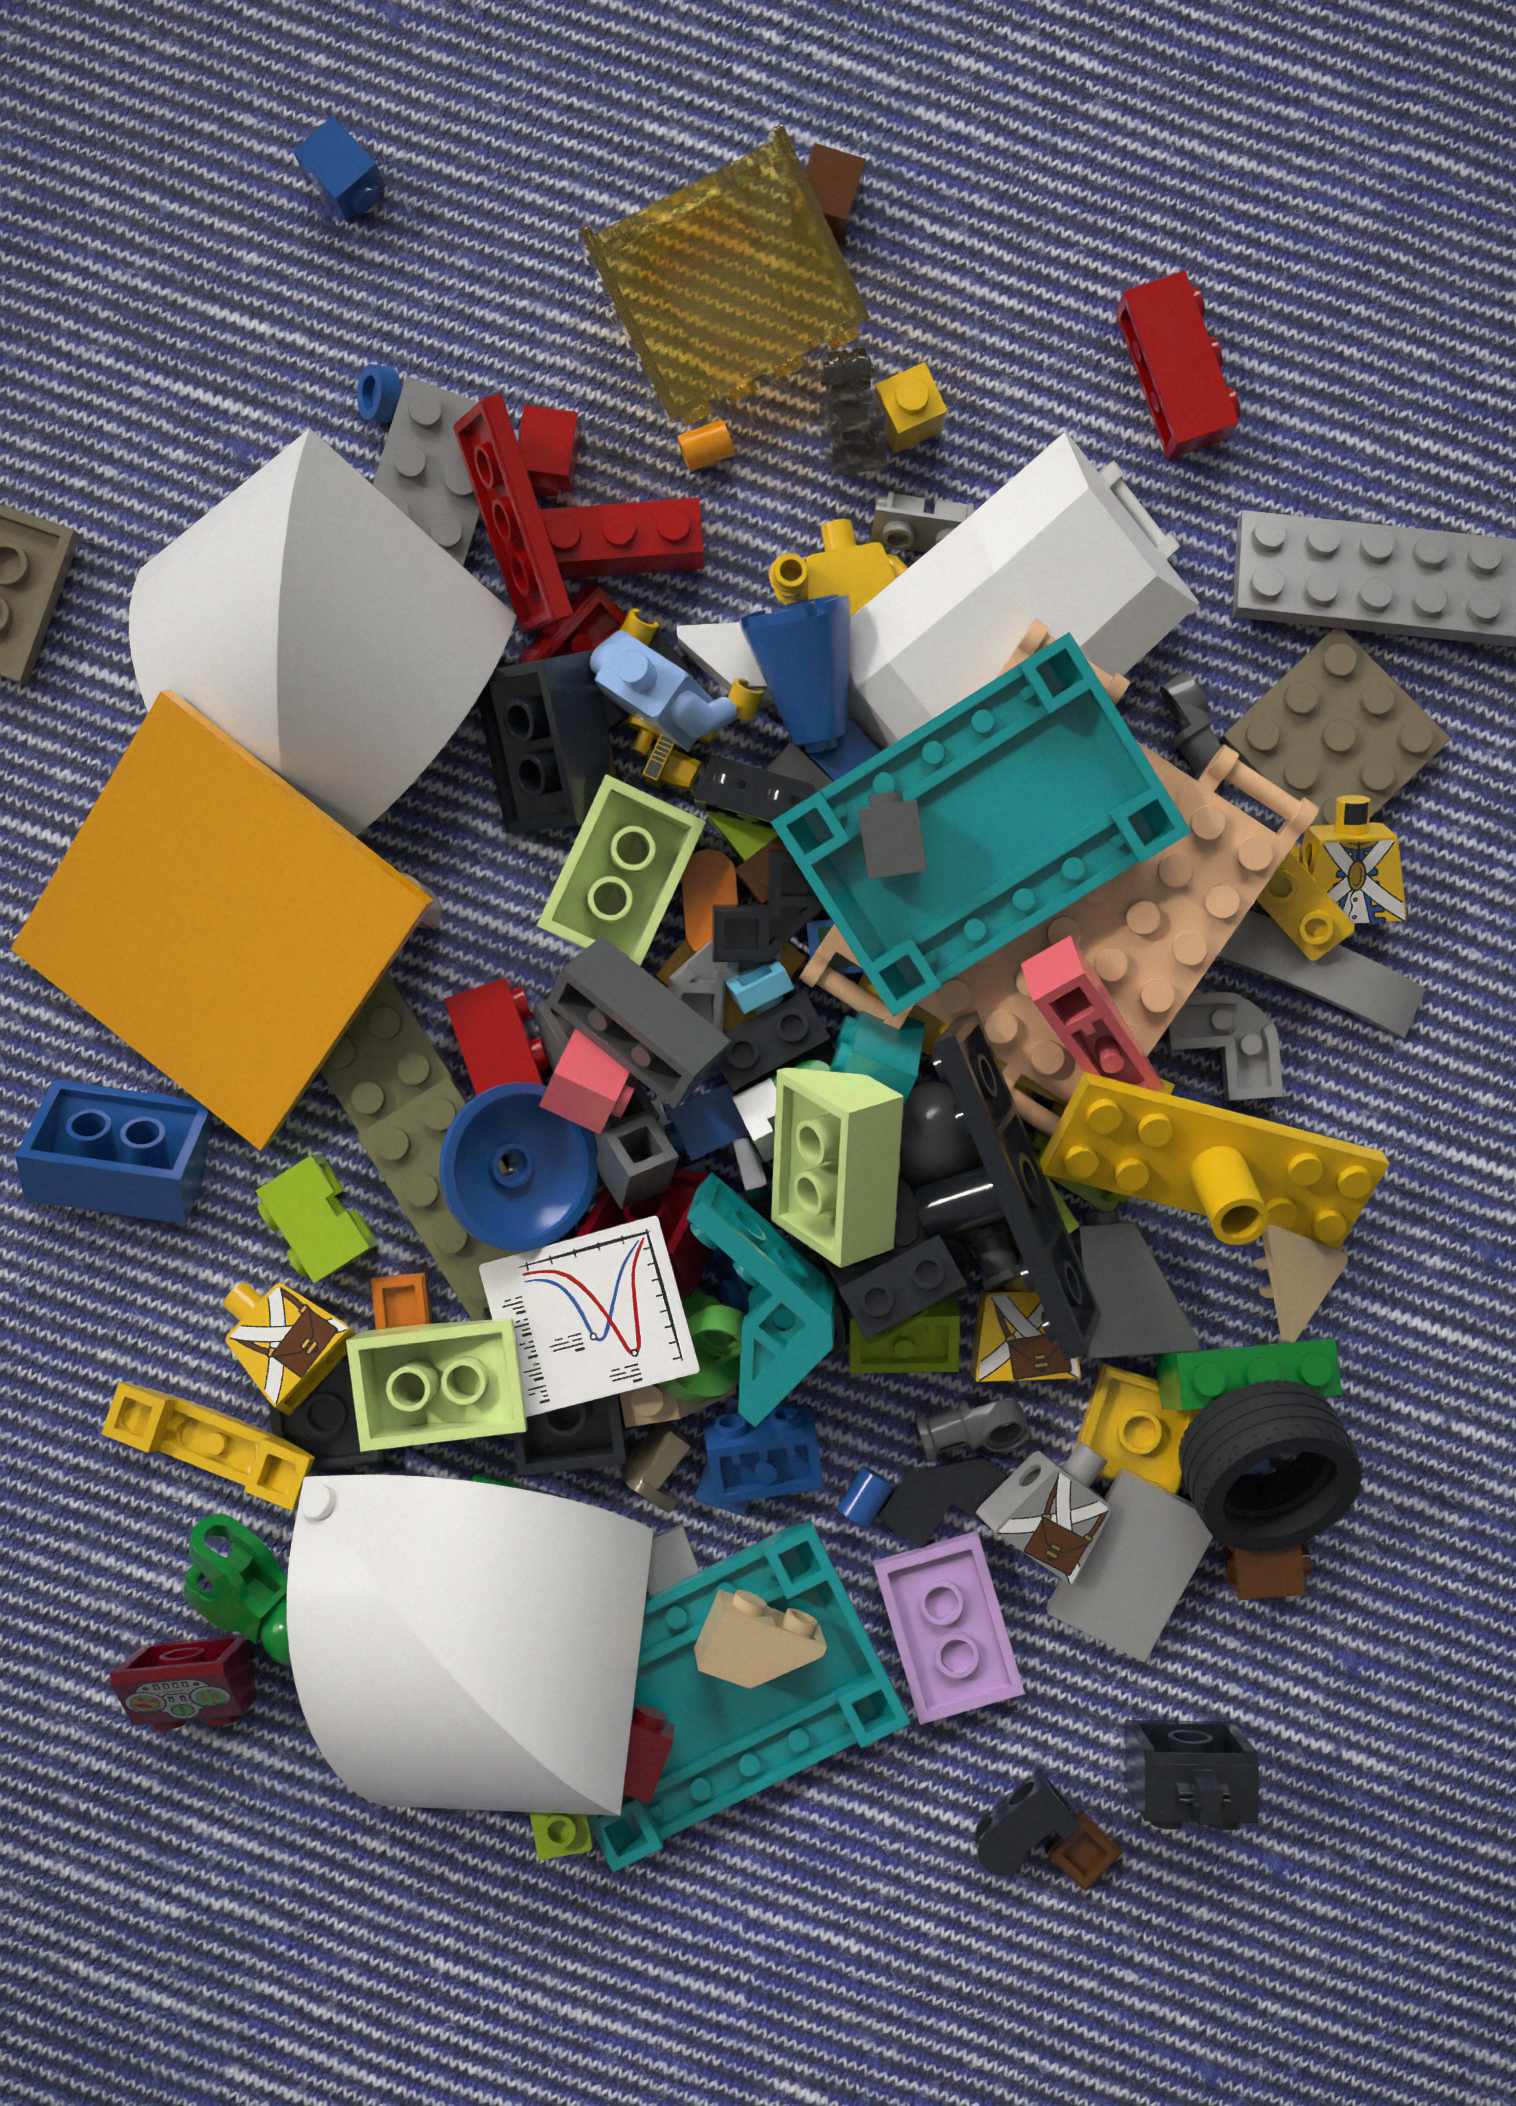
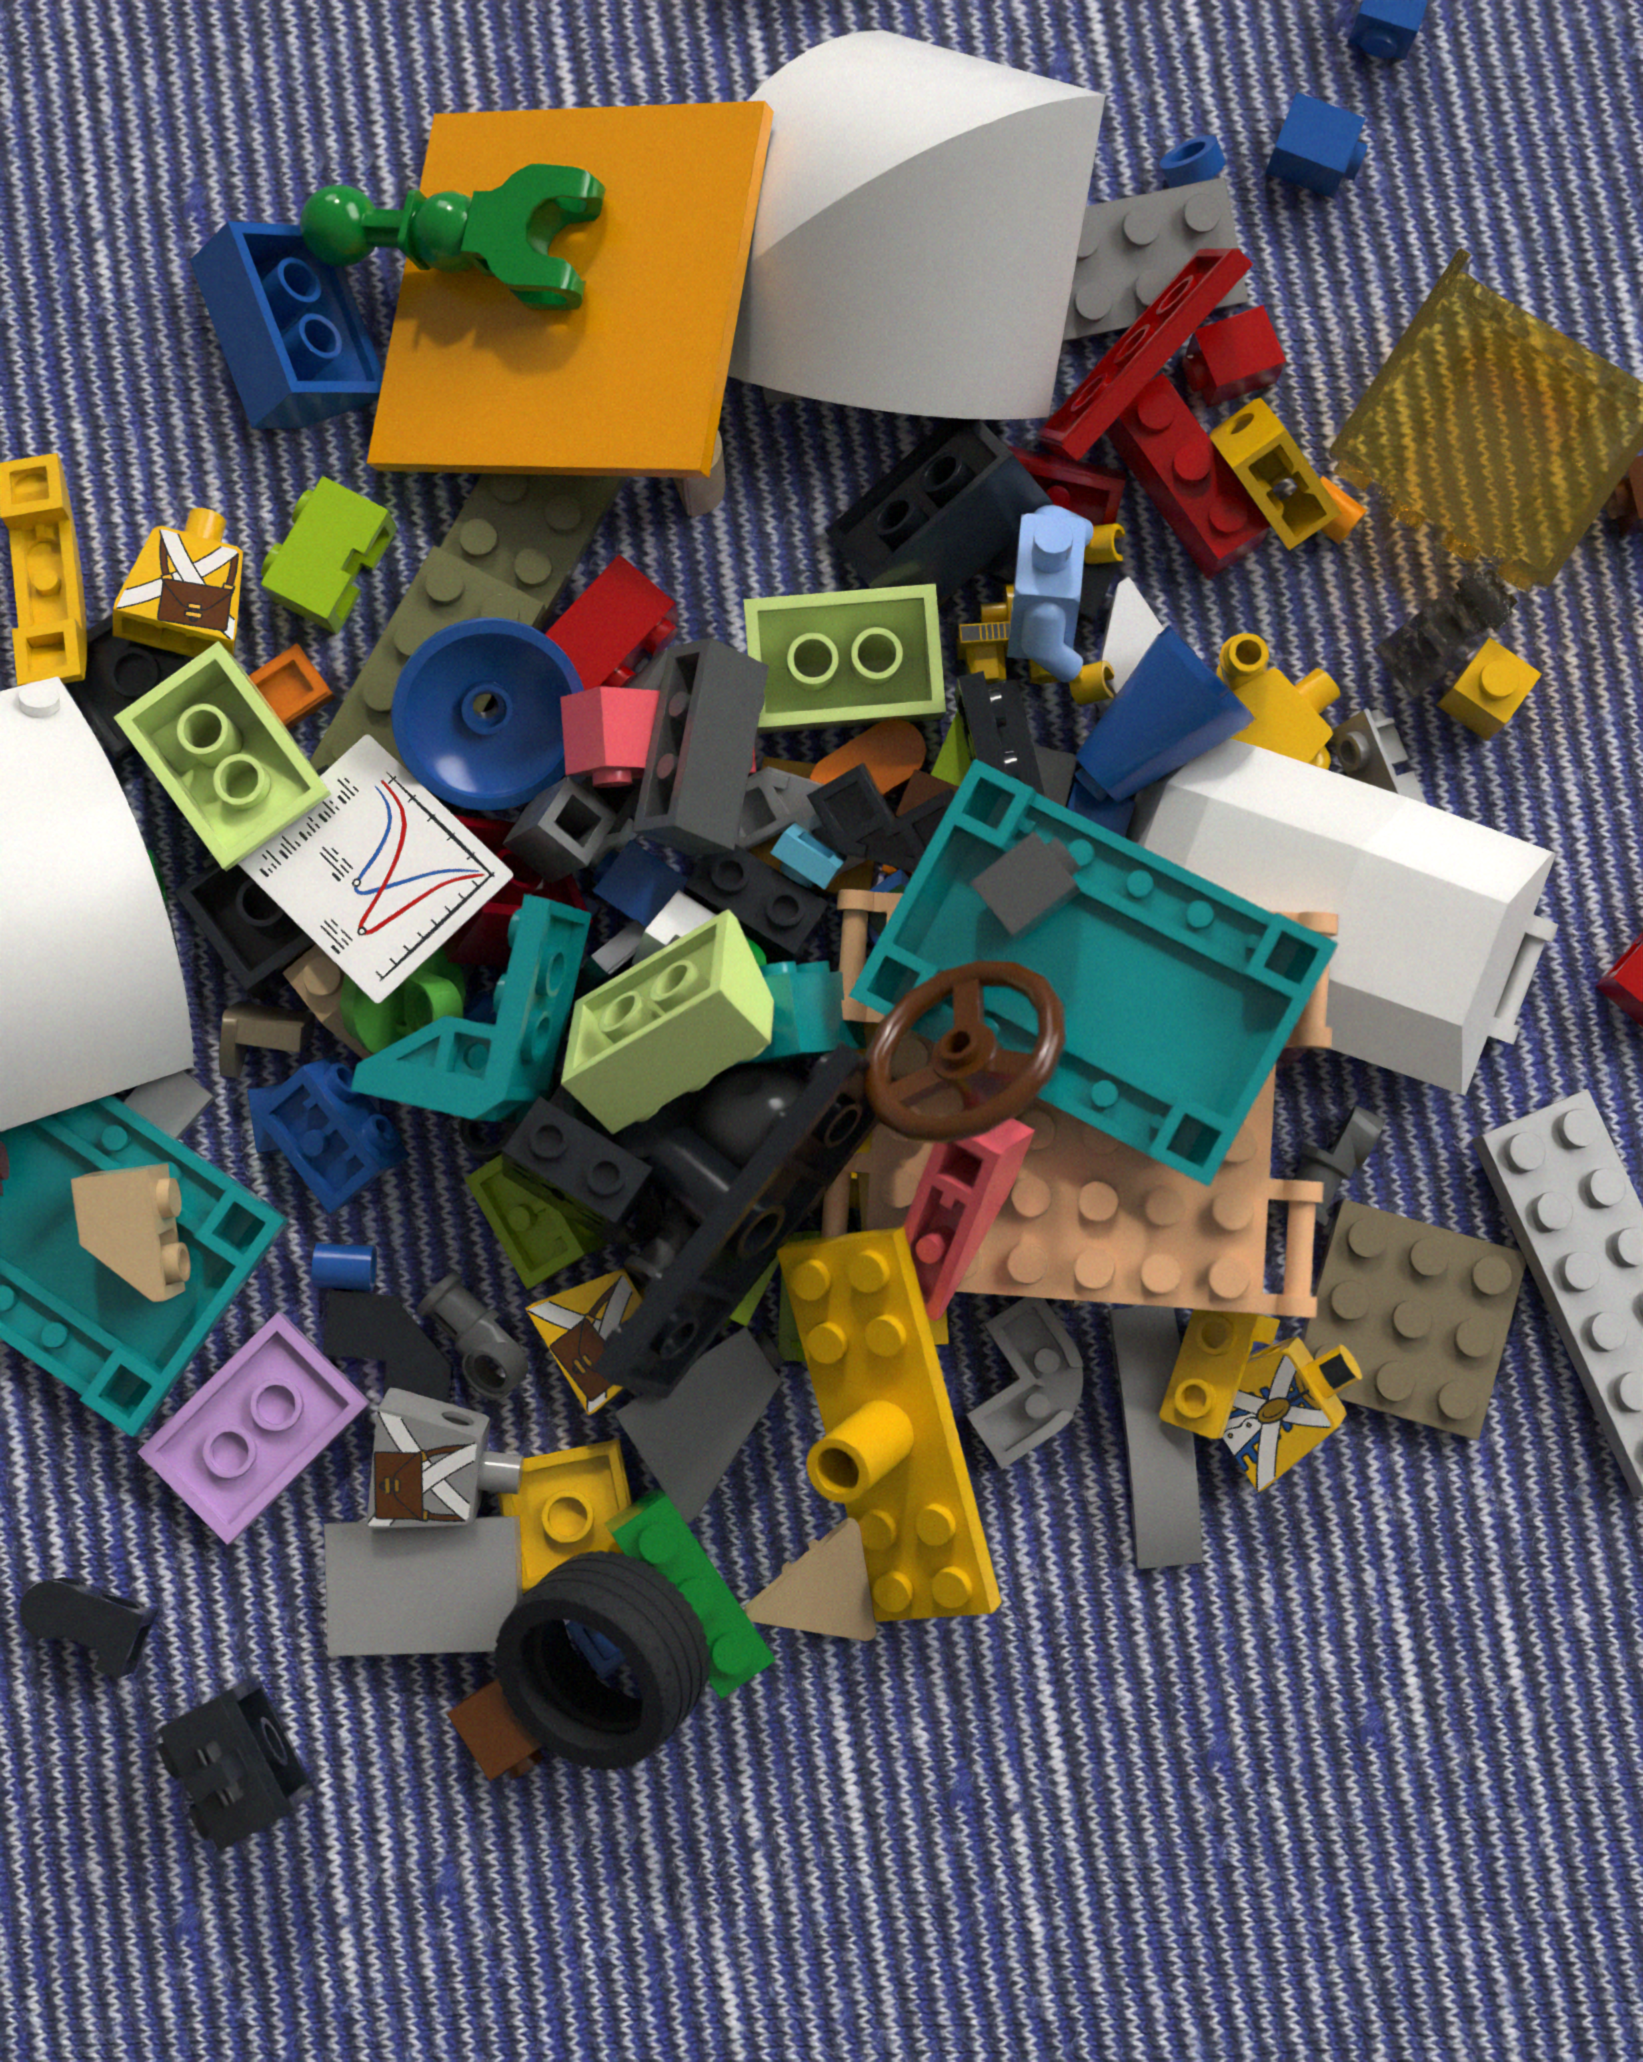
camera: 60 degrees right, 5 degrees down
reddish brown tile [1044,1808,1123,1892] -> none
none -> green piece [300,164,606,310]
none -> reddish brown piece [864,960,1066,1144]
none -> yellow torso [1209,398,1342,551]
none -> blue brick [1265,92,1368,199]

